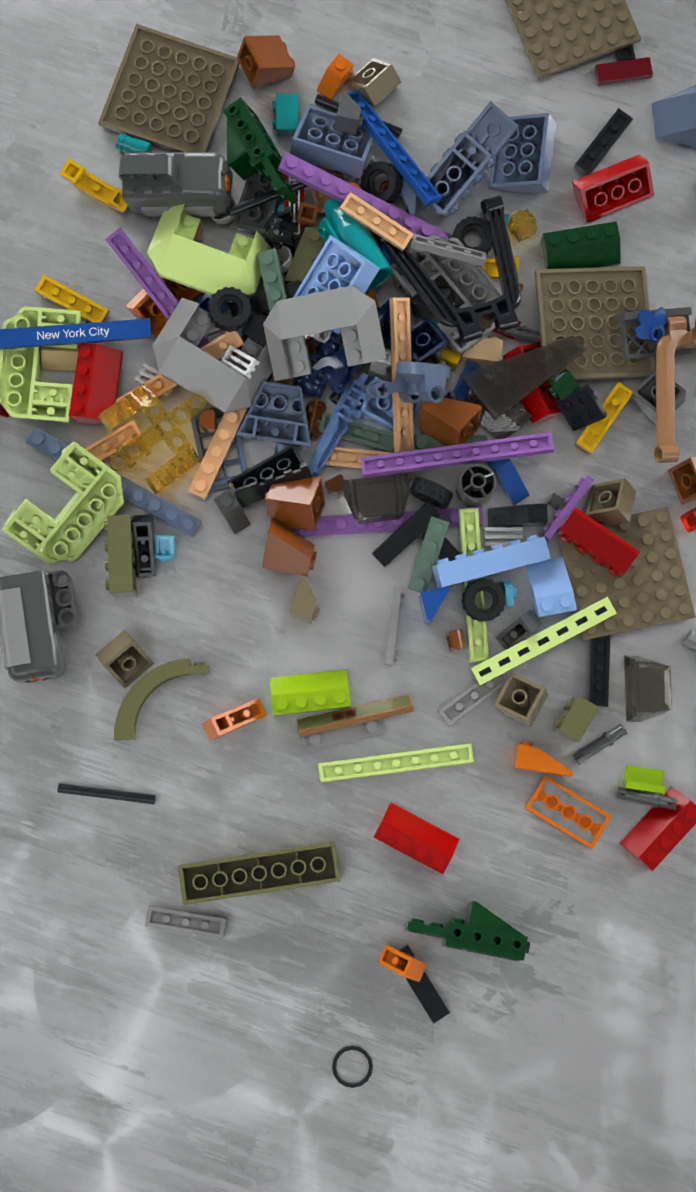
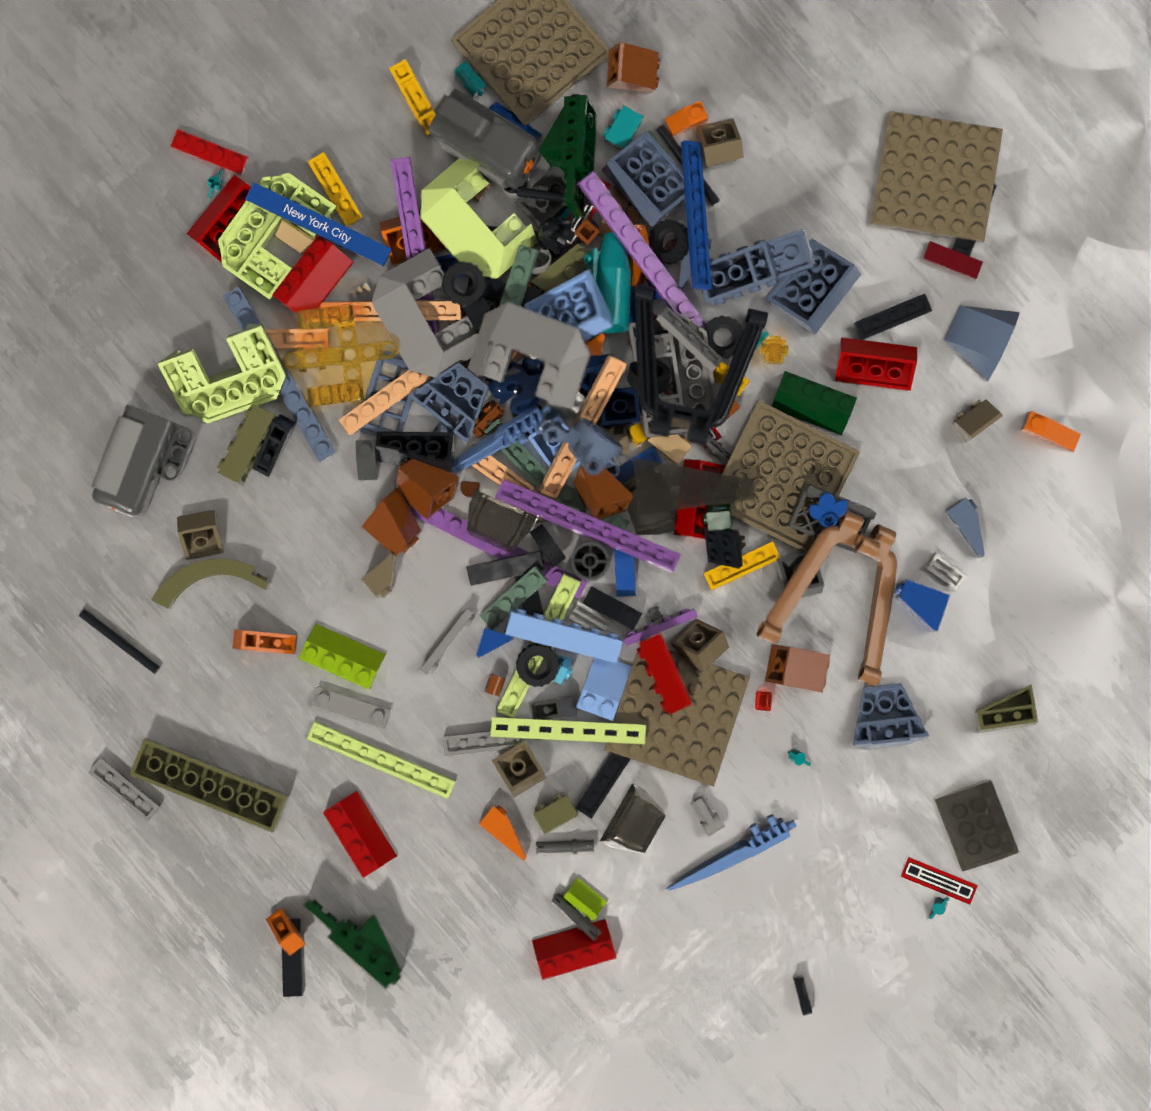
camera: 35 degrees right, 5 degrees up
medium azure plate [154,535,175,563] -> none
dark orange brick [199,410,216,433] -> none
white tile [221,345,260,379] -> none
tile [297,694,414,737] -> none
black piece [332,1046,373,1088] -> none
dark grey slope [334,91,363,135] -> none
light nougat plate [339,192,414,251] -> none
piece [524,775,612,849] -> none

